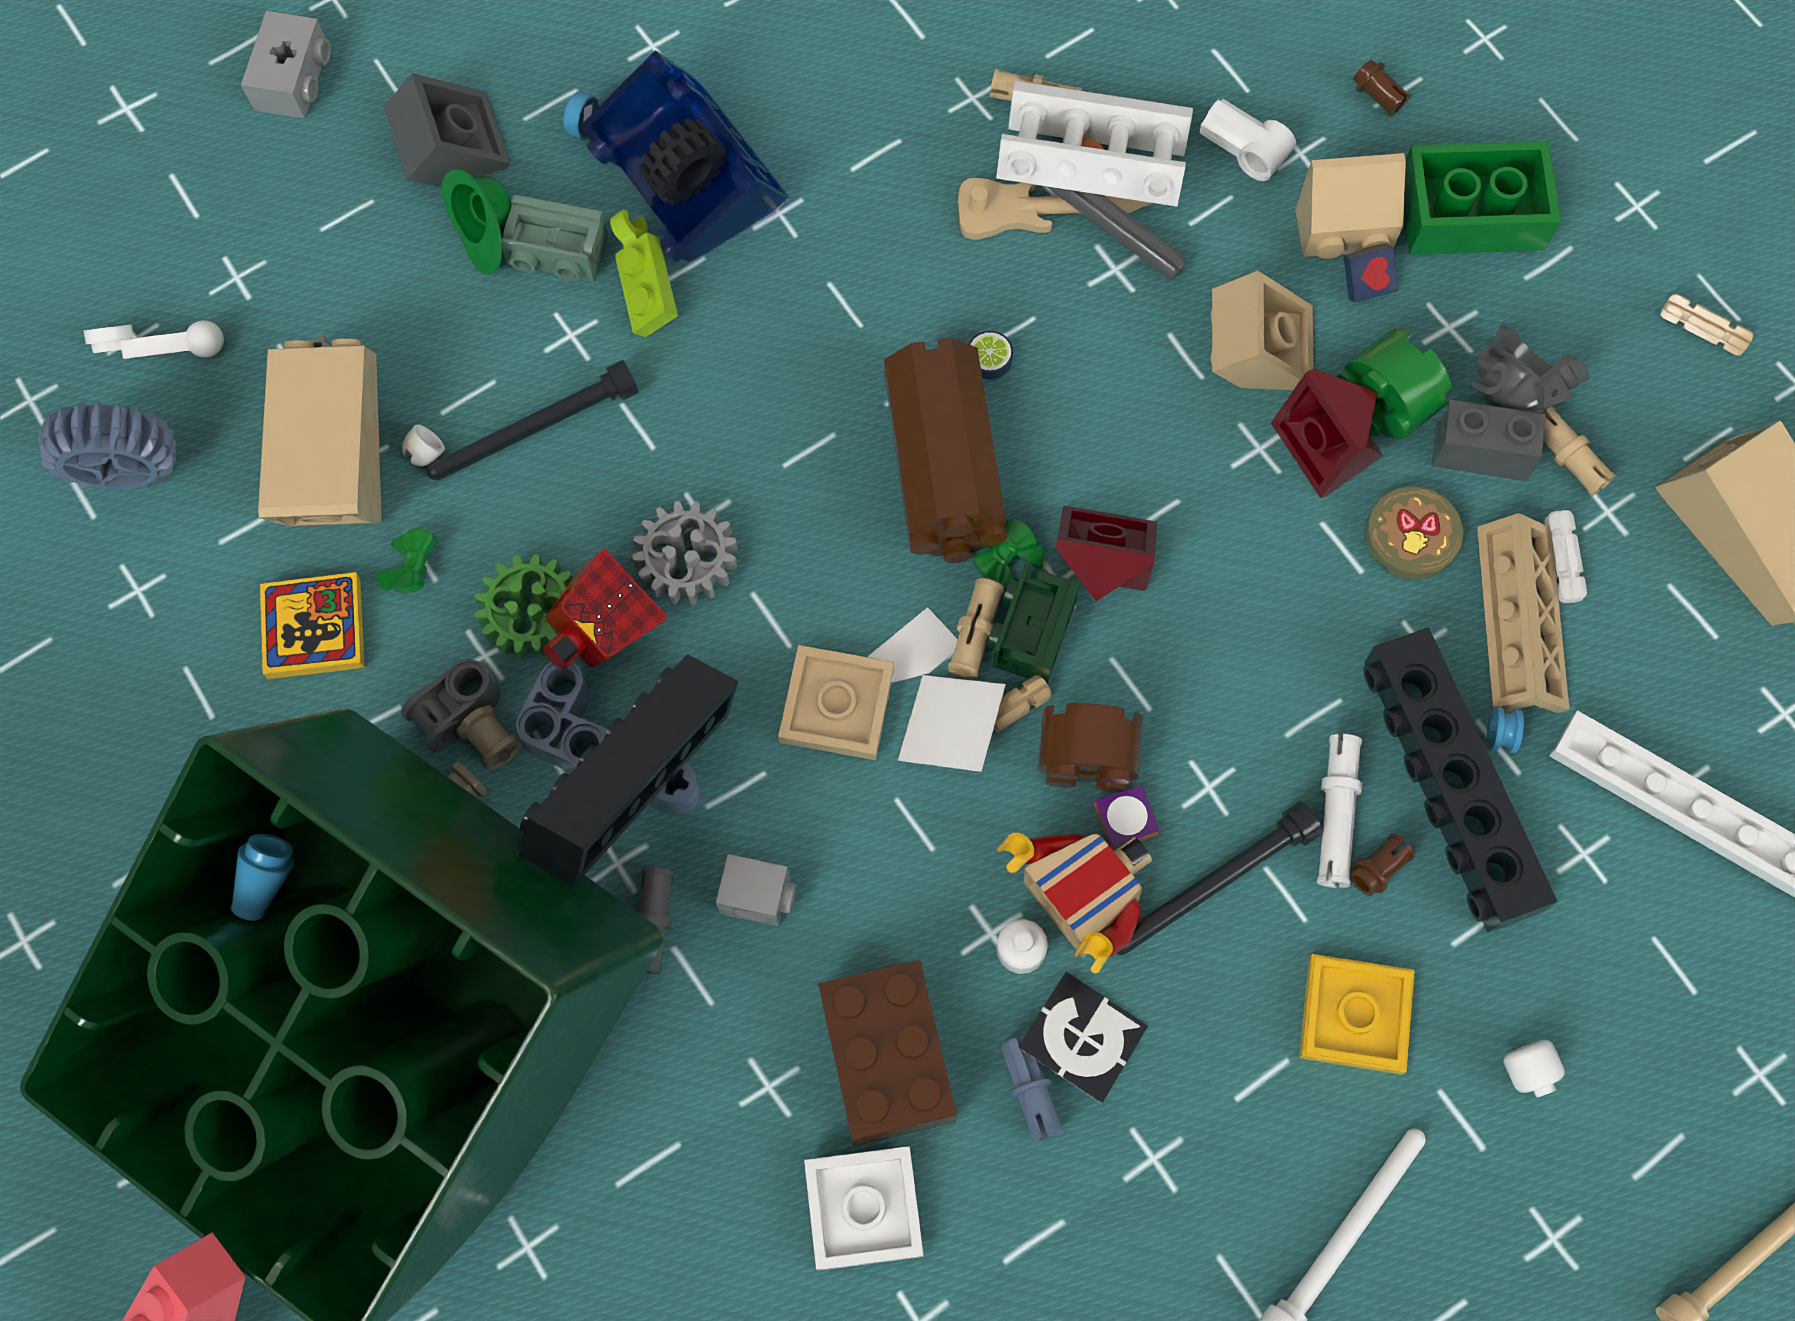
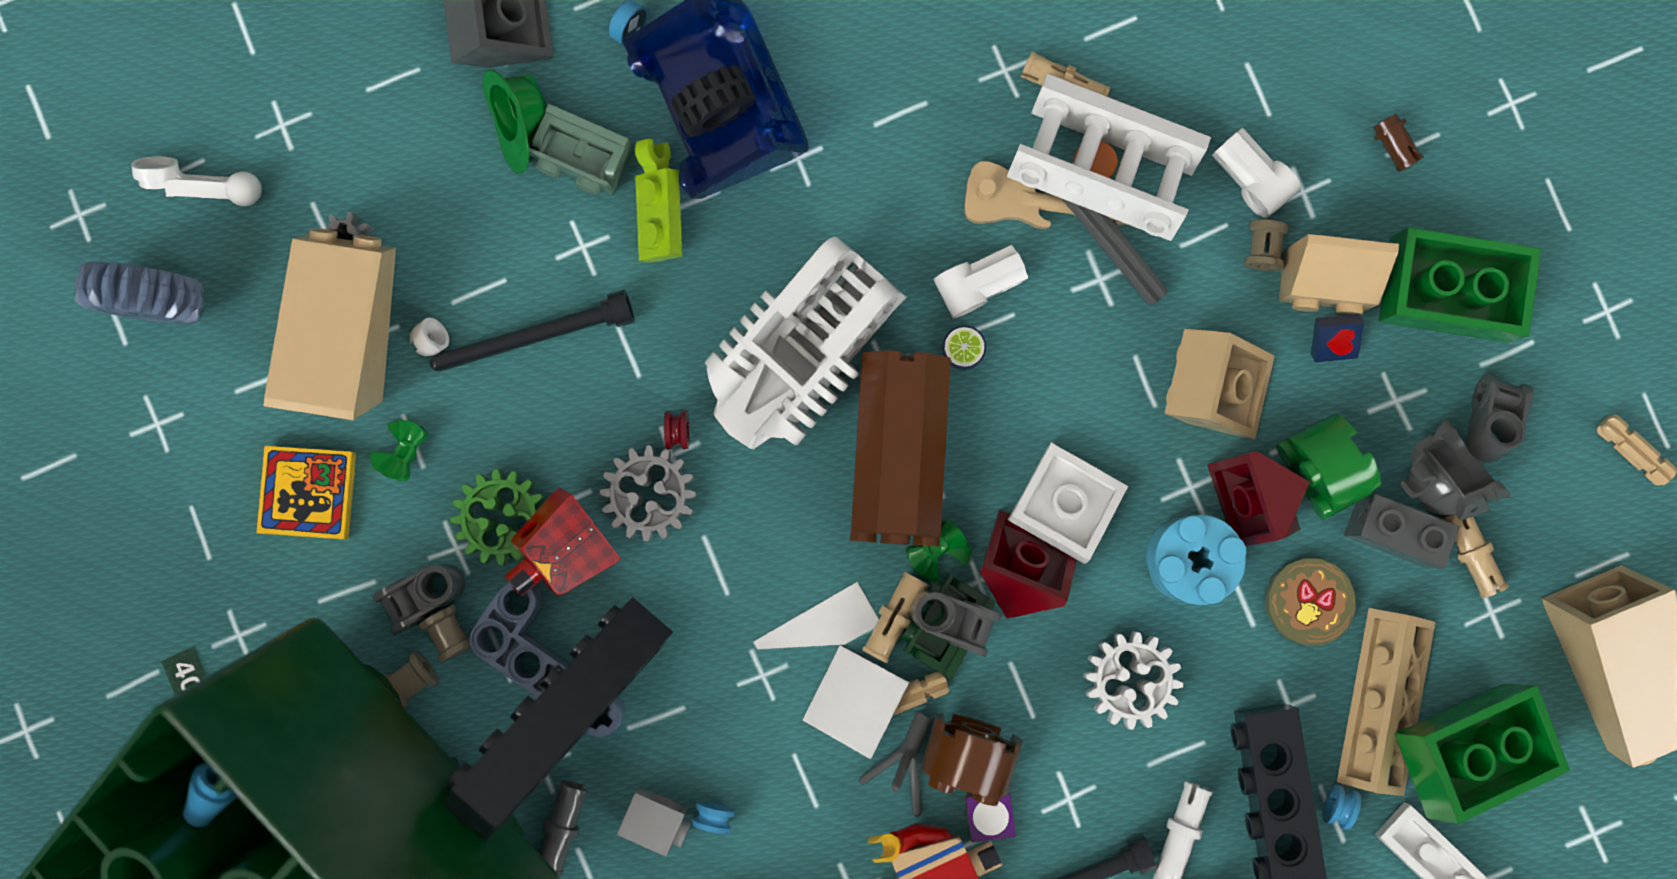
camera: 10 degrees right, 15 degrees up
tan plate [778,645,895,760] -> none
white axle [1545,510,1587,603] -> none
none -> dark red bush [664,410,690,450]
none -> dark azure bush [691,801,735,834]
none -> white connector [705,237,907,450]
none -> dark grey plant [859,712,932,817]
none -> dark grey piece [910,590,1002,657]
none -> white piece [933,245,1028,319]
none -> white plate [1008,442,1128,564]
none -> white gear [1083,631,1183,730]
none -> medium azure brick [1145,515,1246,605]
none -> dark tan bush [1244,220,1290,271]
none -> green brick [1394,684,1570,824]
none -> dark grey piece [1466,372,1533,463]

